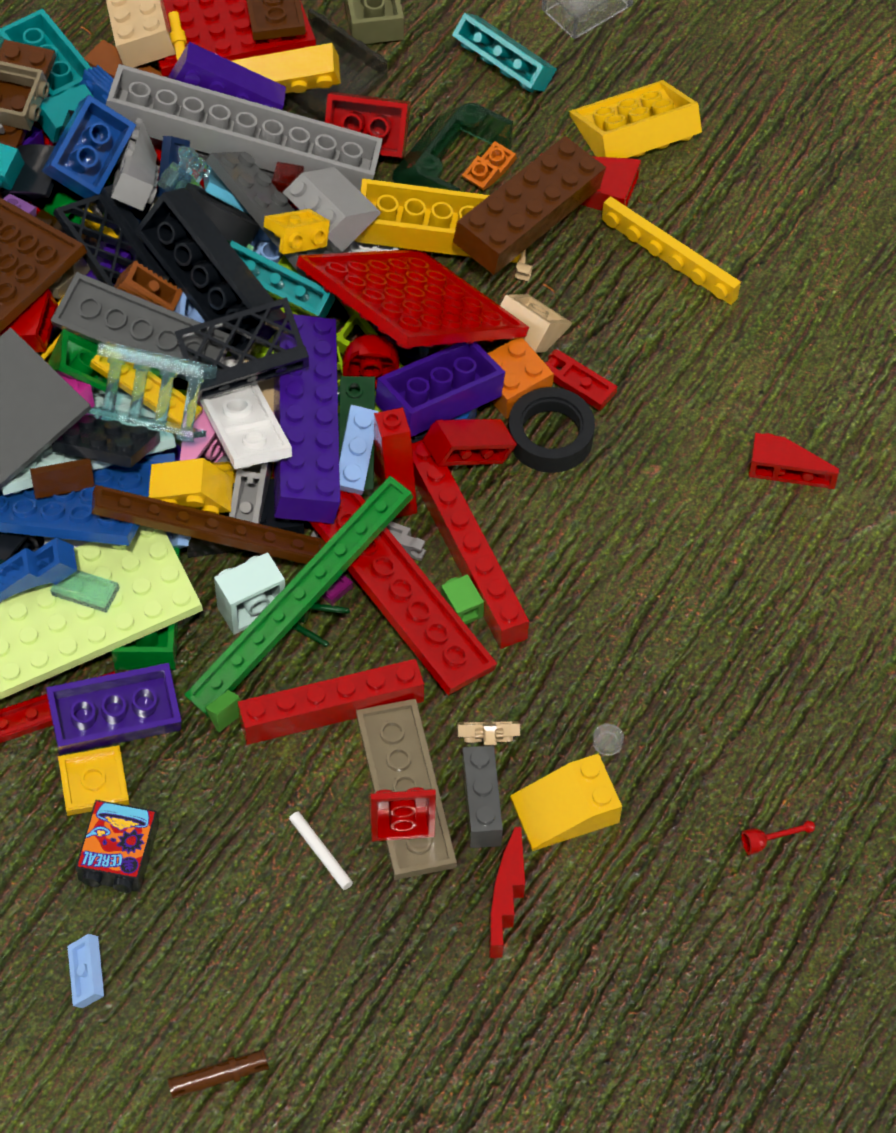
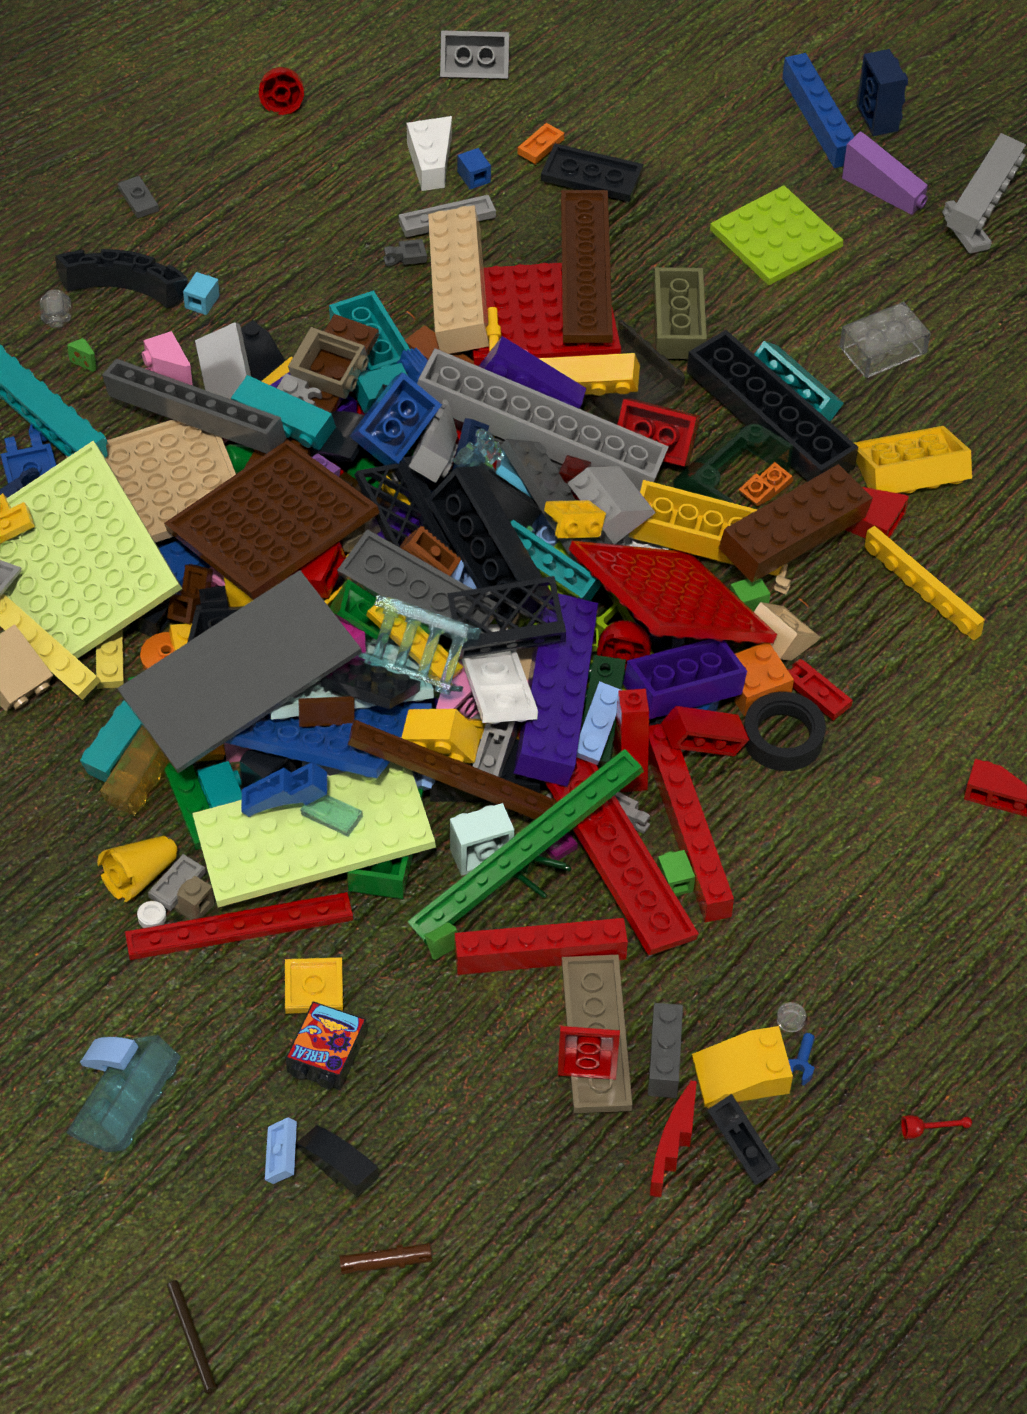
camera: 10 degrees right, 5 degrees down
dark purple brick [46,663,181,755] -> none
white bar [289,811,353,890] -> none
tan hinge [457,721,520,746] -> none
none -> black slope [295,1125,378,1197]
none -> black brick [687,330,858,481]
none -> black slope [701,1094,780,1186]
none -> bright green brick [730,578,770,612]
none -> blue bar [788,1033,815,1085]

